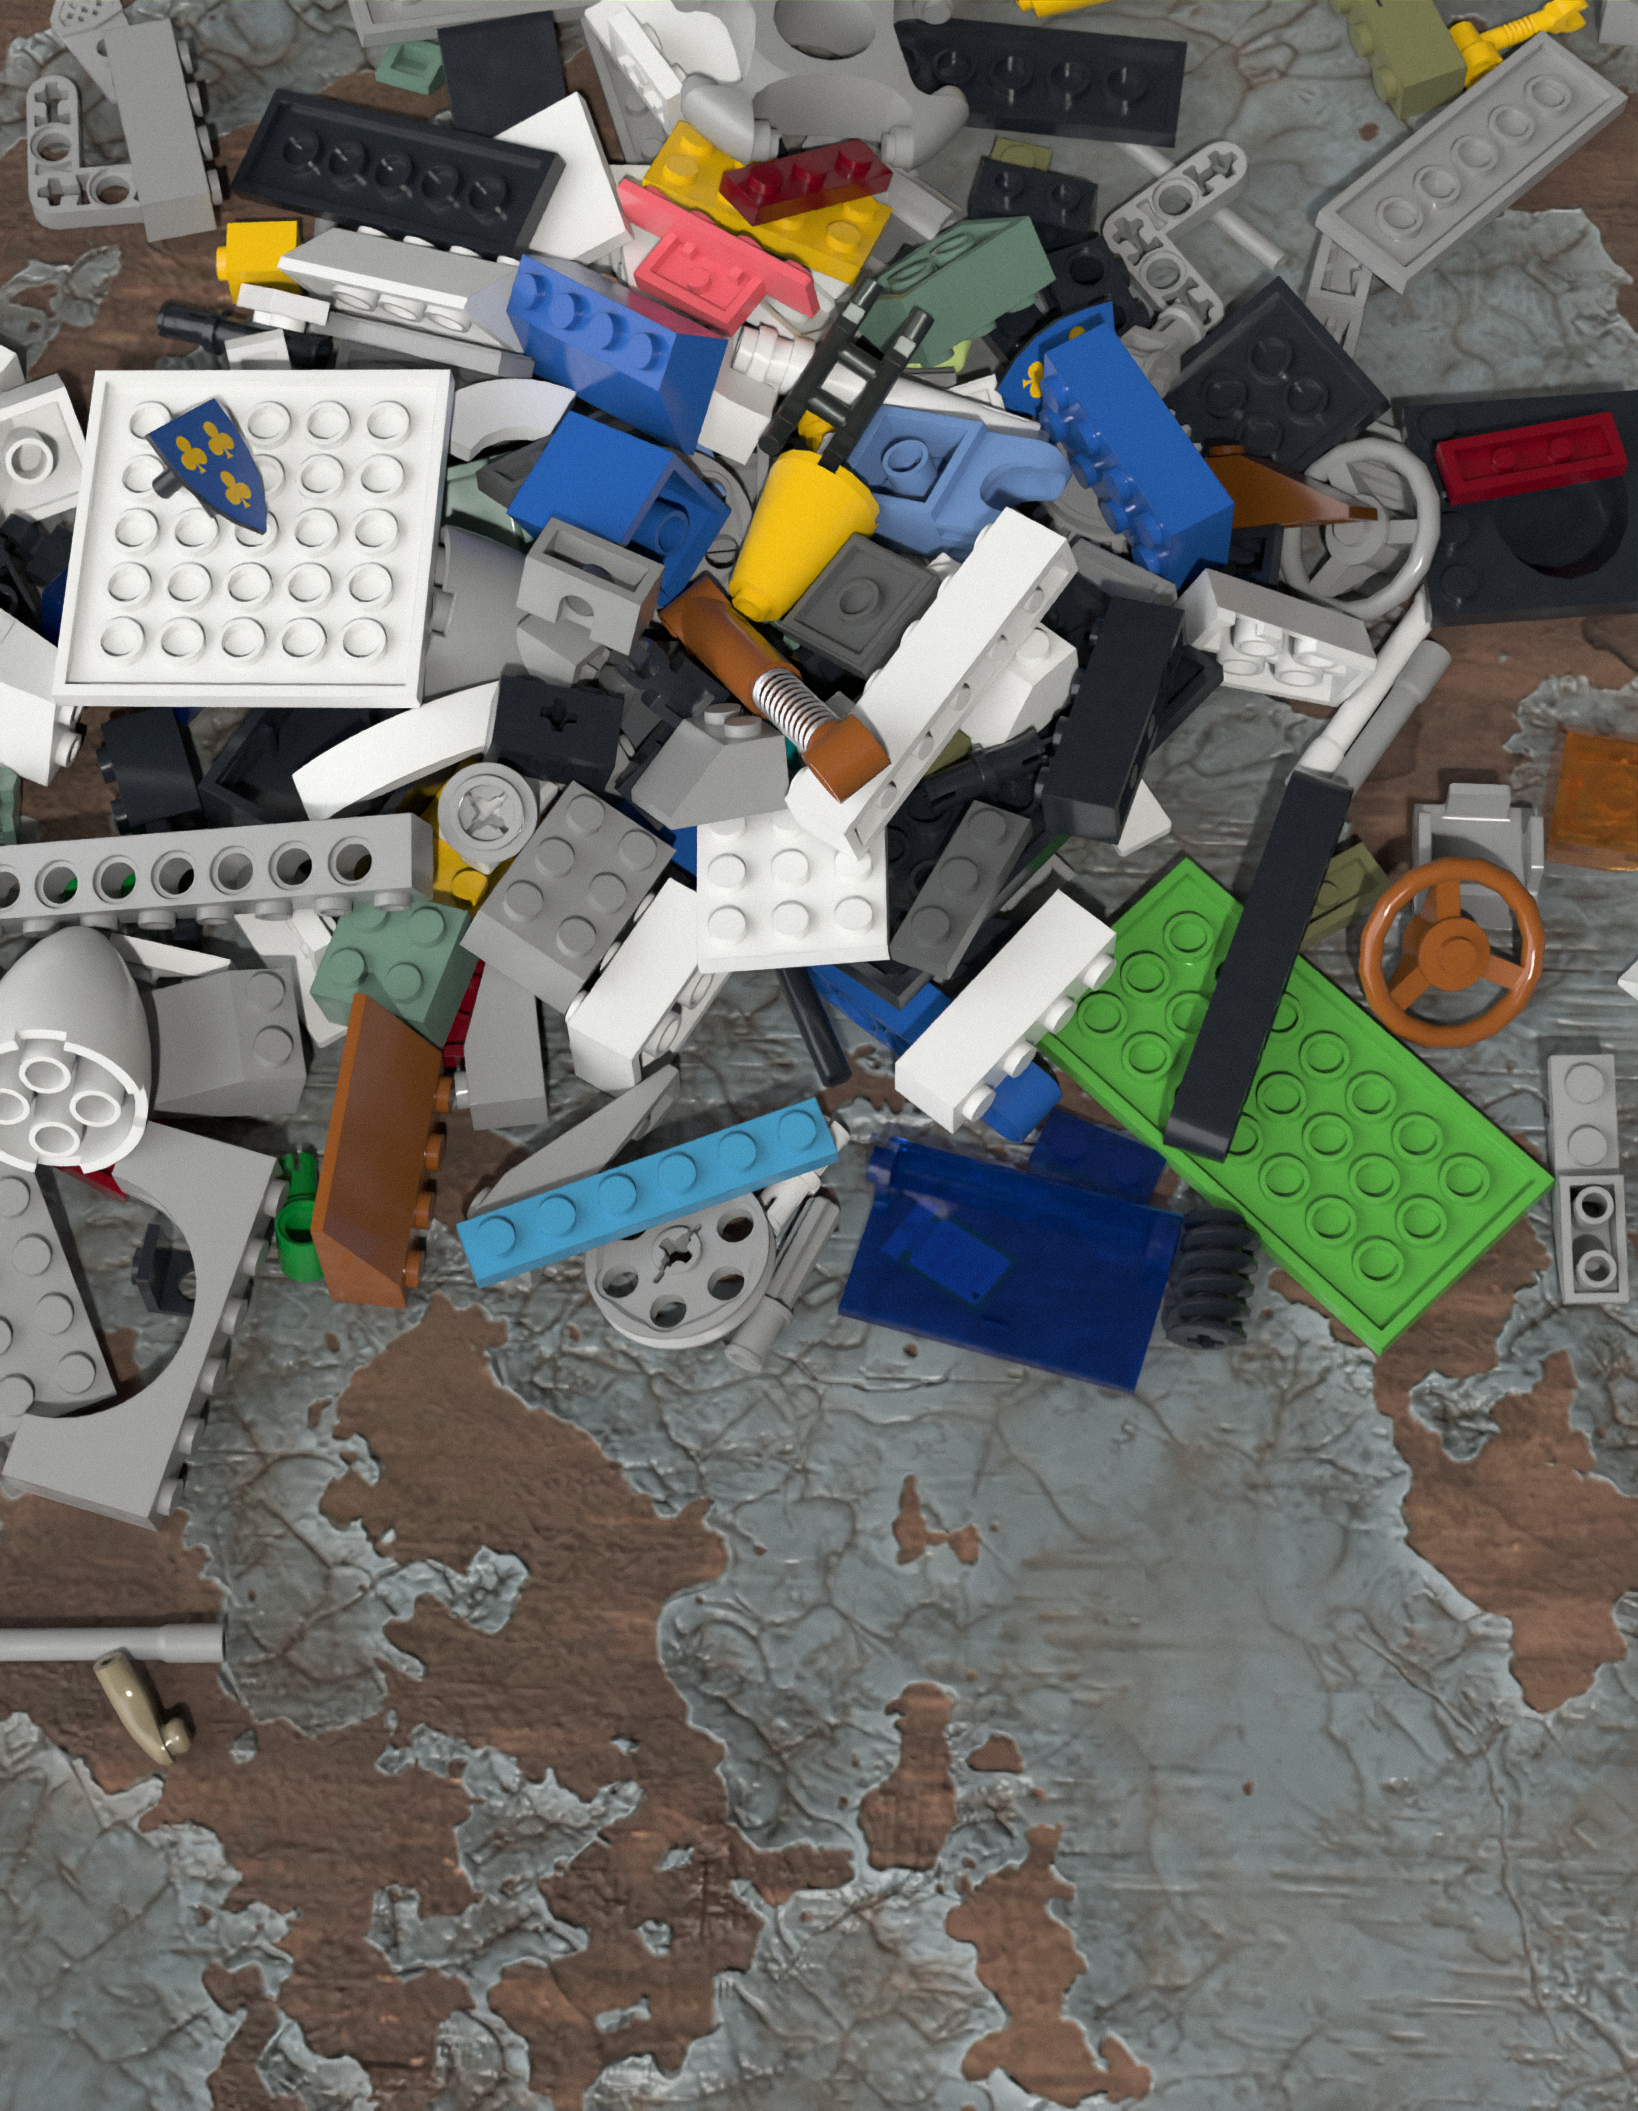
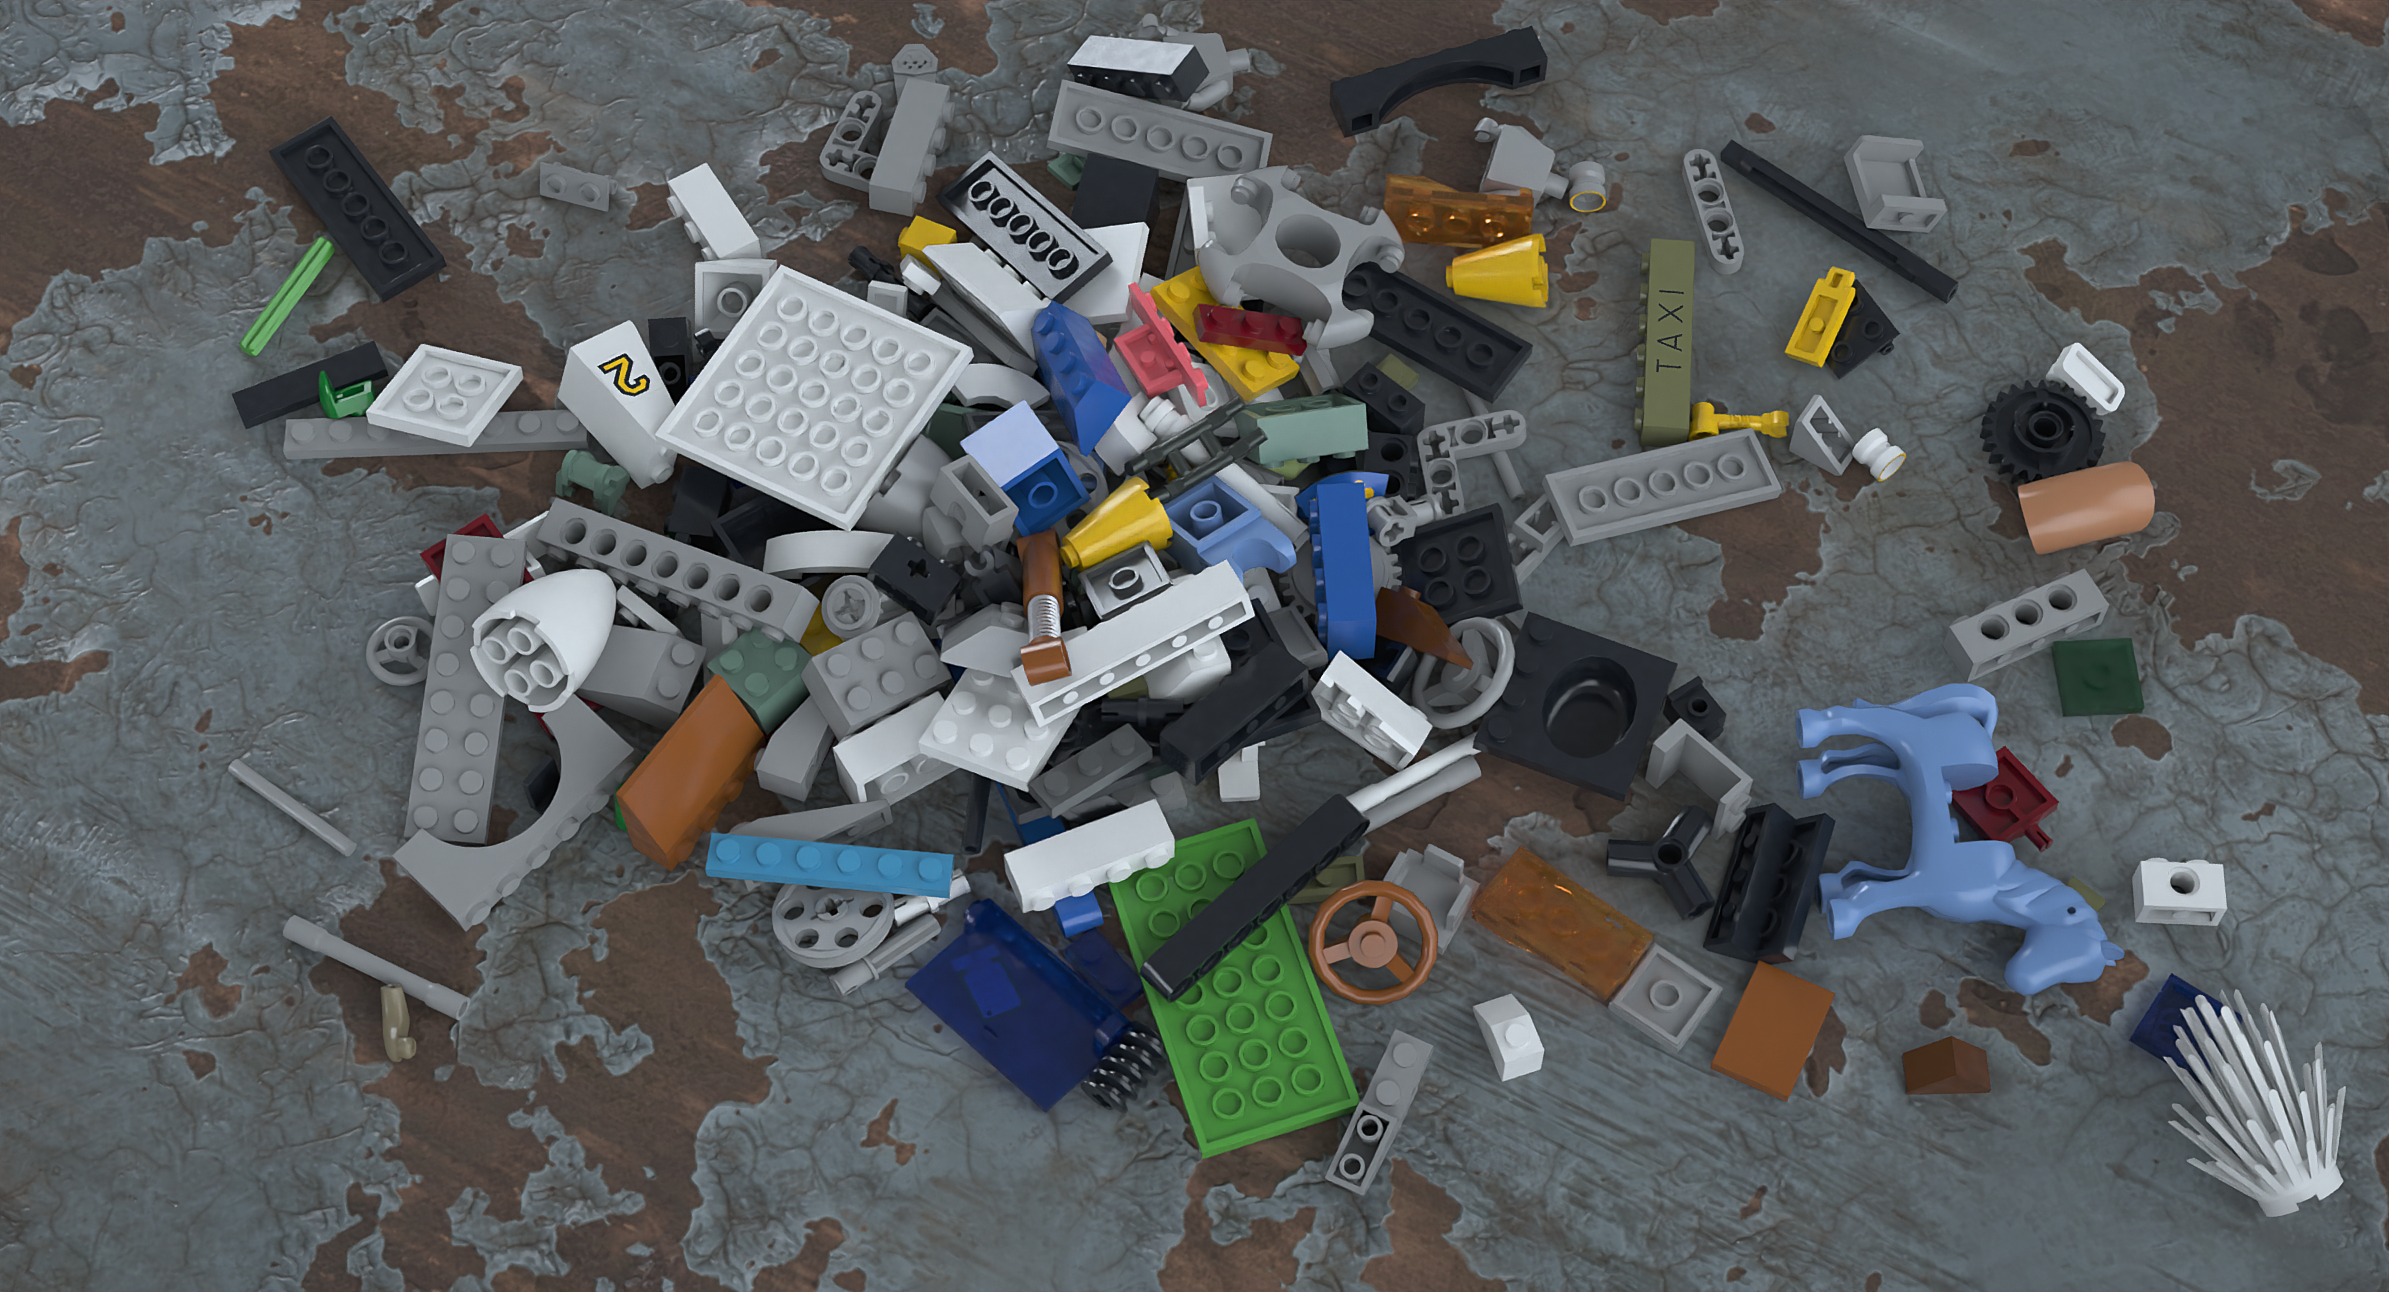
camera: 25 degrees right, 5 degrees down
blue shield [144,398,267,535] -> none
dark red plate [1434,412,1628,506] -> none

